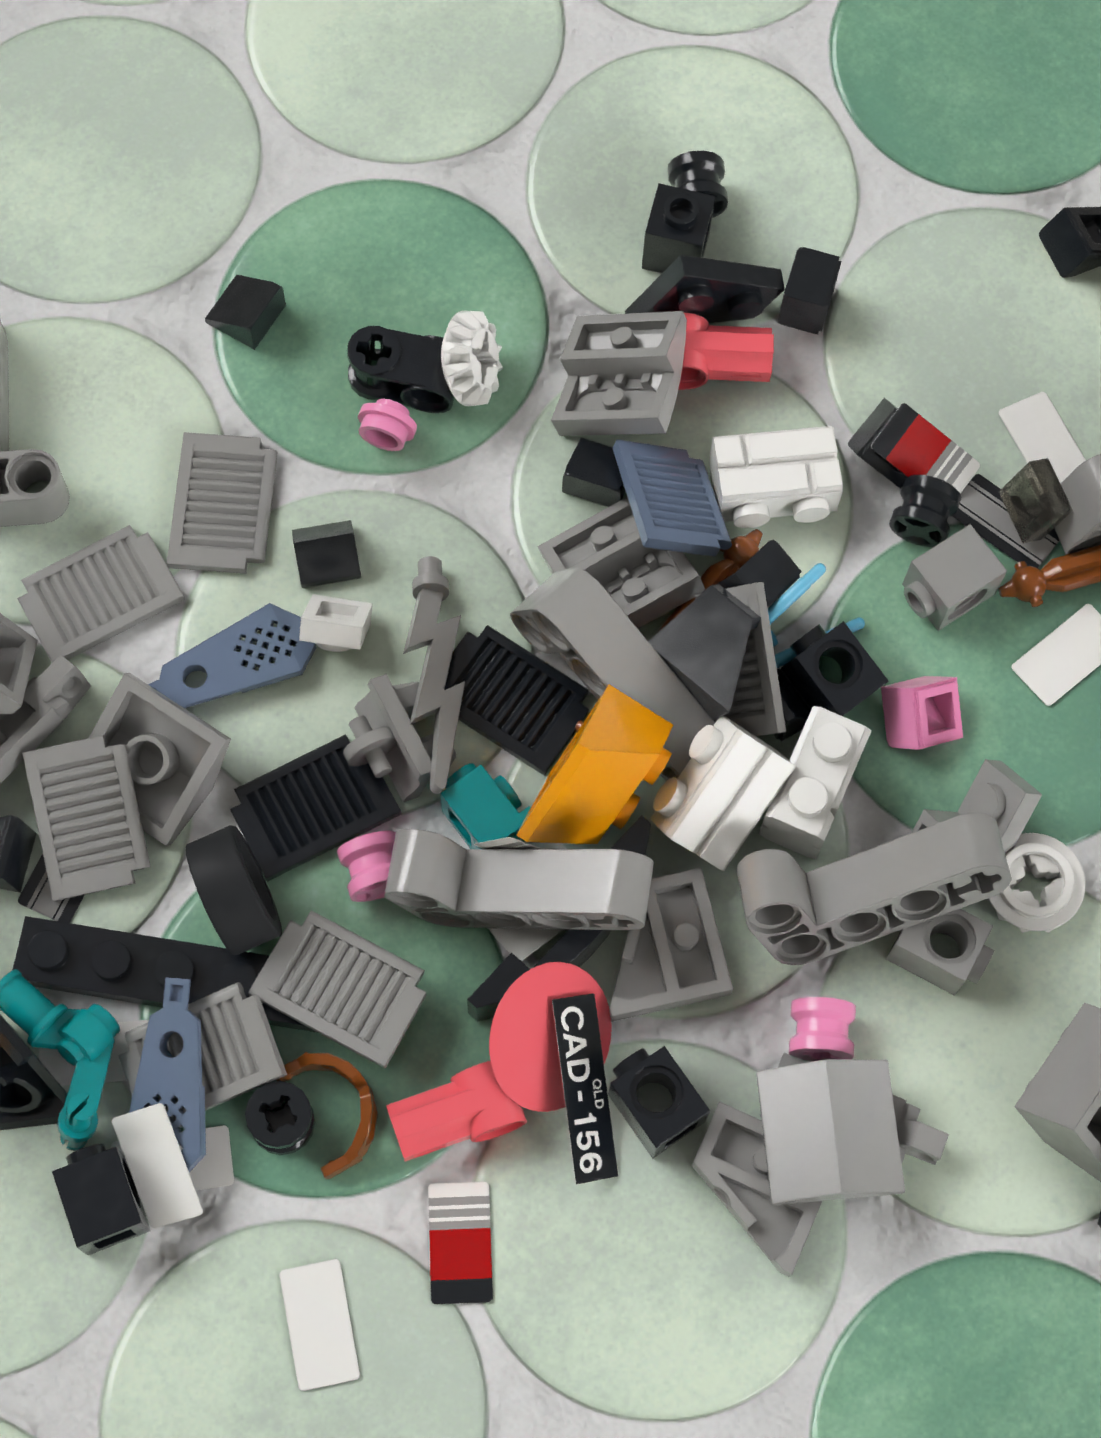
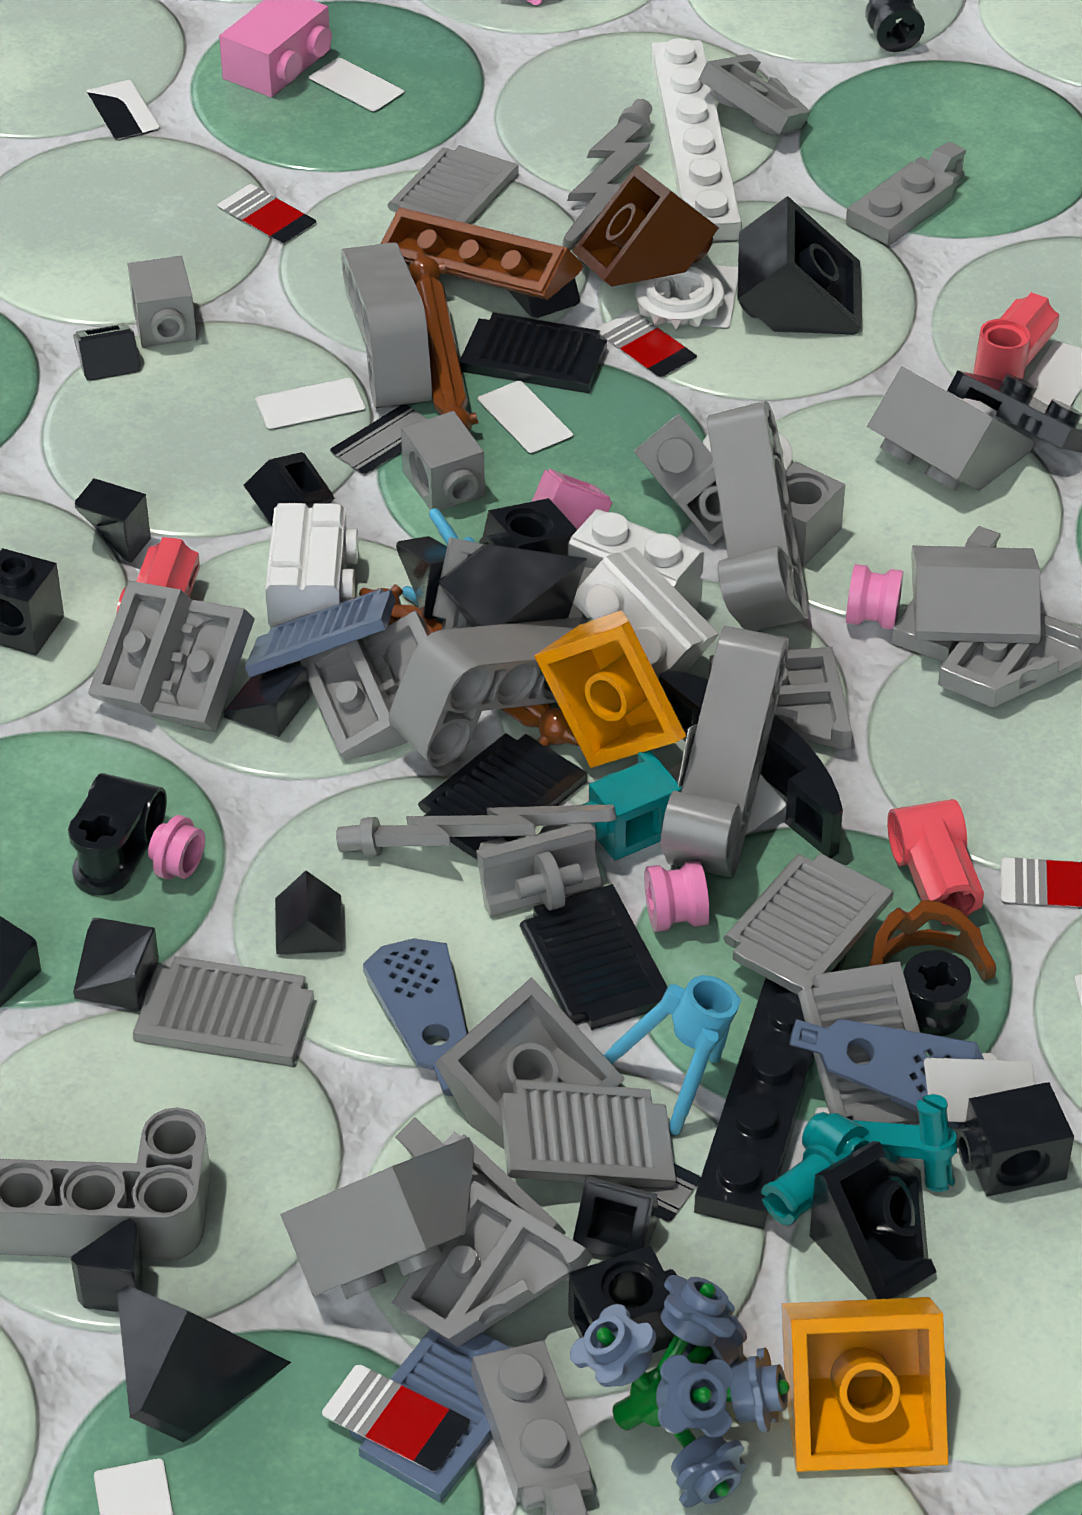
camera: 80 degrees left, 25 degrees down
light grey window [17,525,185,663] -> none
black tyre [186,825,282,955] -> none
white plate [299,594,373,652] -> none
white gear [441,311,503,406] -> none
coral sticker [489,962,612,1112] -> none
black sticker [552,994,618,1185] -> none
black brick [608,1046,710,1159] -> none
black wing [625,255,785,324] -> none
sticker [871,403,980,493] -> none
black wheel [889,475,962,547] -> none
clear smoke tile [999,458,1073,543] -> none
none -> black slope [73,918,159,1010]
none -> medium azure plant [603,975,741,1136]

